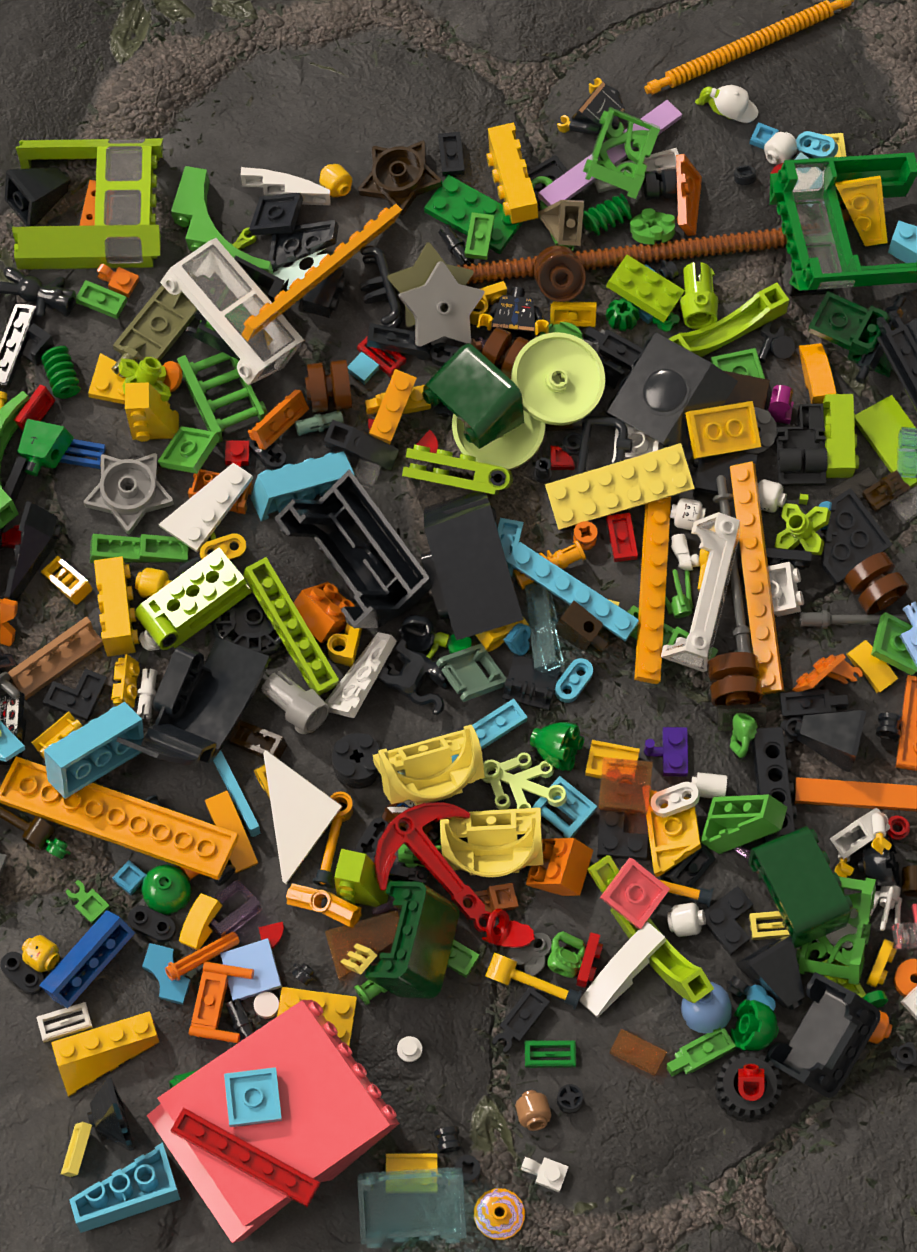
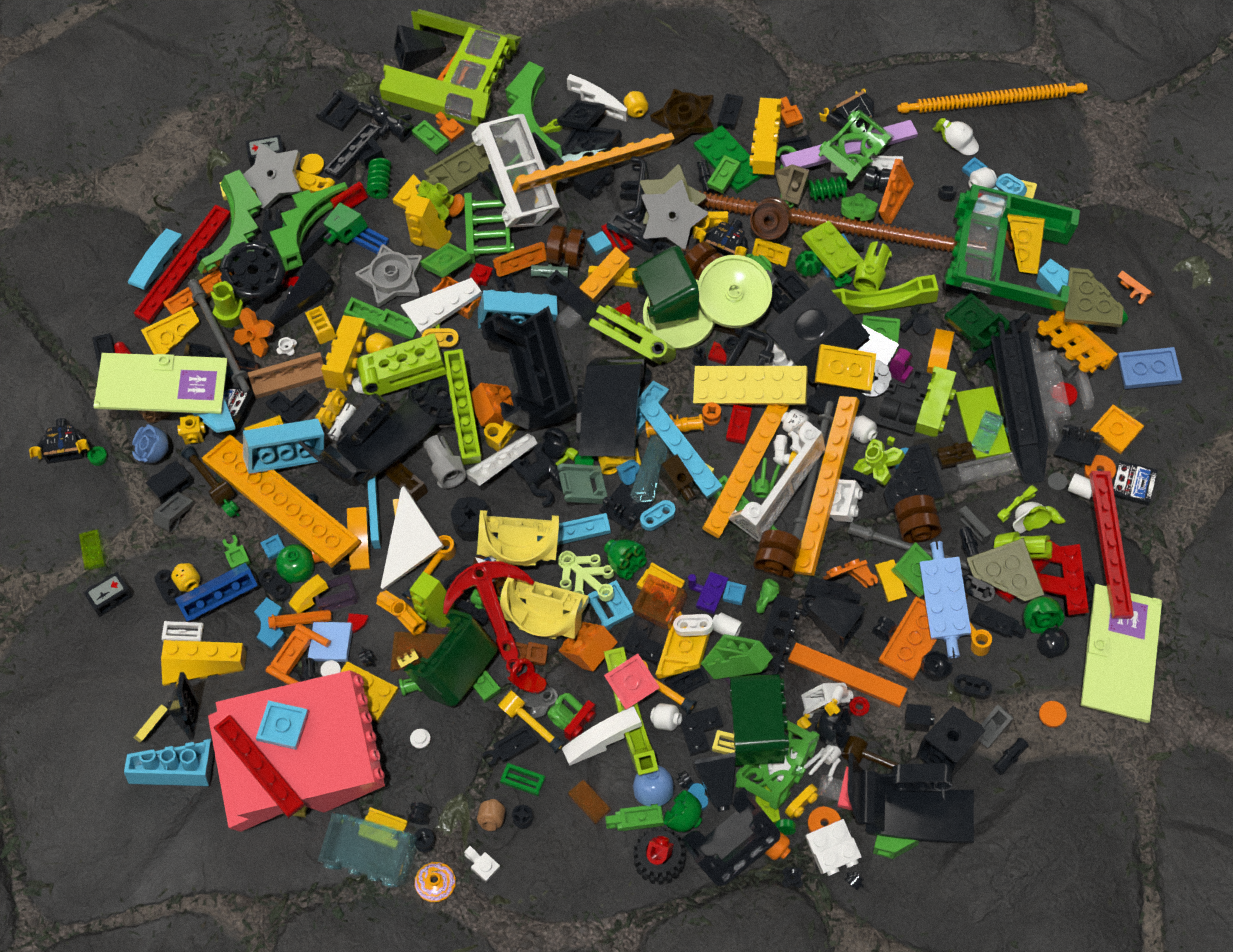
camera: 25 degrees right, 5 degrees down
none -> white plate [277,337,297,356]
none -> dark azure tile [723,581,747,606]
none -> orange plate [780,97,803,128]

